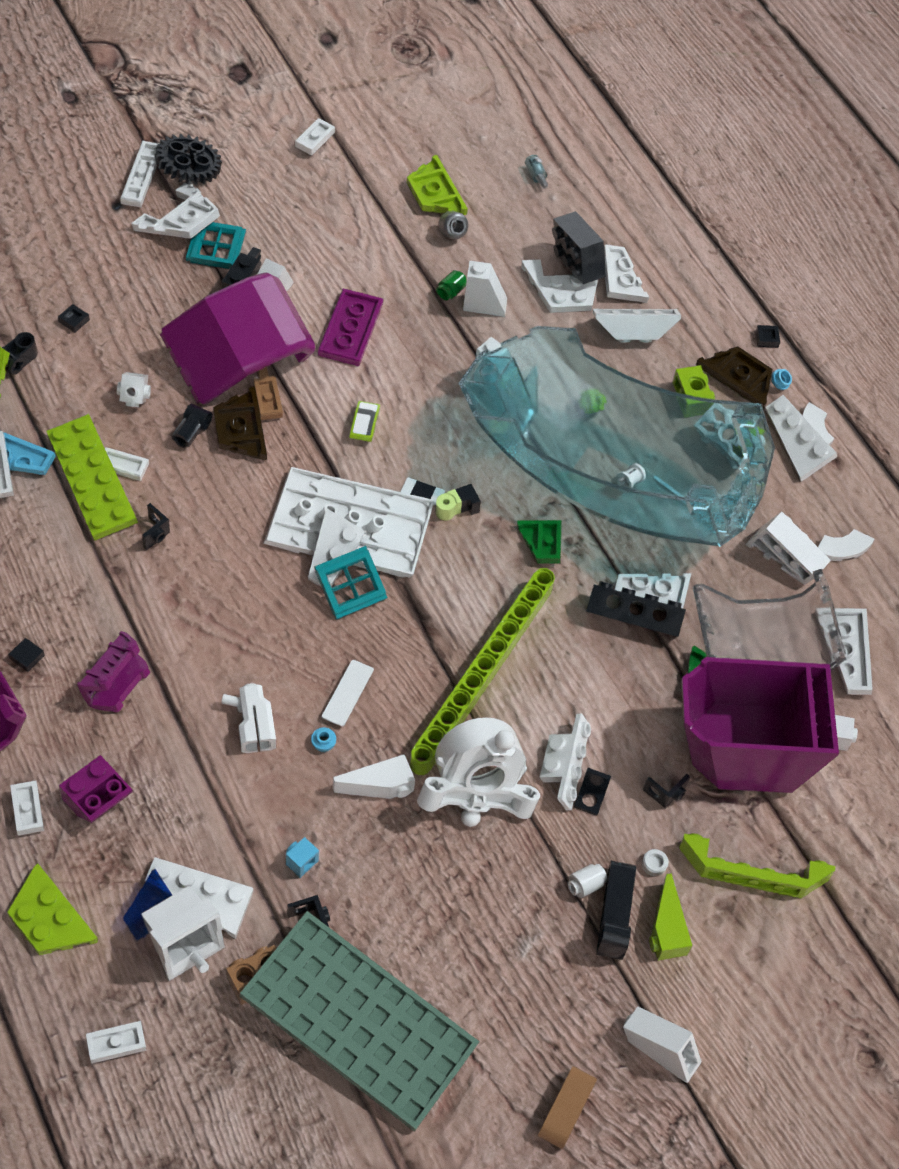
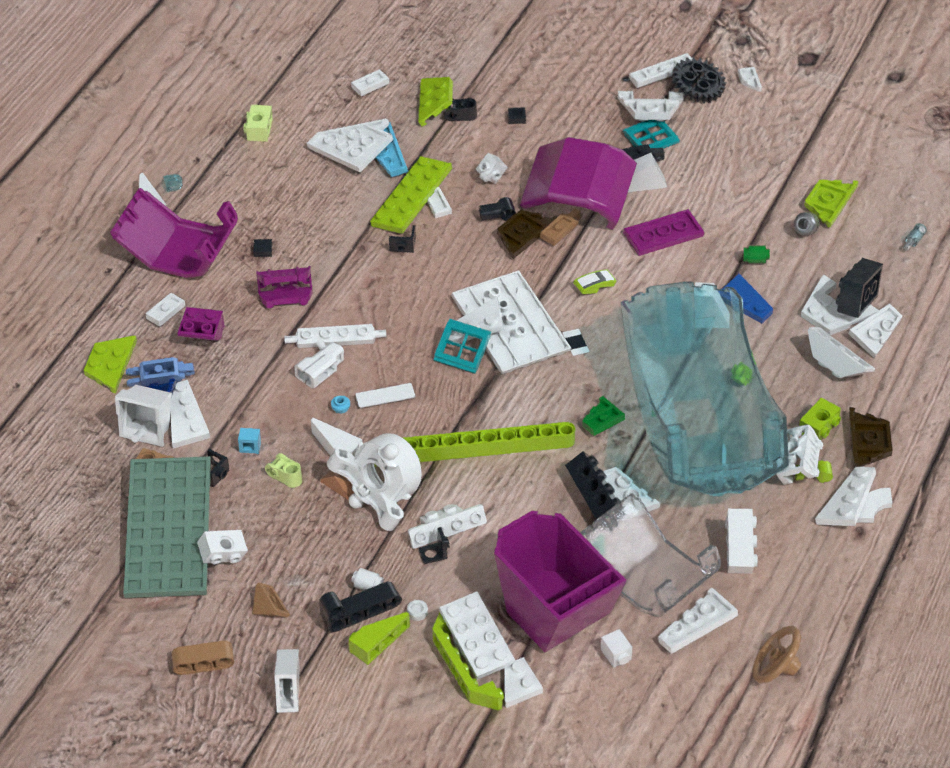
camera: 60 degrees right, 10 degrees down
white plate [86,1021,147,1064] -> none
white plate [295,118,335,156] -> none
leg [435,484,481,521] -> none
white slope [463,261,507,317] -> none
white bush [616,463,646,491] -> none
black bracket [643,774,691,809] -> none
black tile [756,325,780,348] -> none
medium azure plate [772,369,792,390] -> none
white tile [818,529,875,561] -> none
none -> medium blue hinge [126,357,195,388]
none -> white brick [197,530,248,564]
none -> medium nougat slope [252,582,290,618]
none -> yellowish green piece [265,453,302,488]
none -> white plate [285,324,386,348]
none -> nougat slope [320,471,354,500]
none -> white plate [439,592,515,680]
none -> white wing [505,657,543,708]
none -> blue wing [719,273,773,324]
none -> white tile [738,67,762,92]

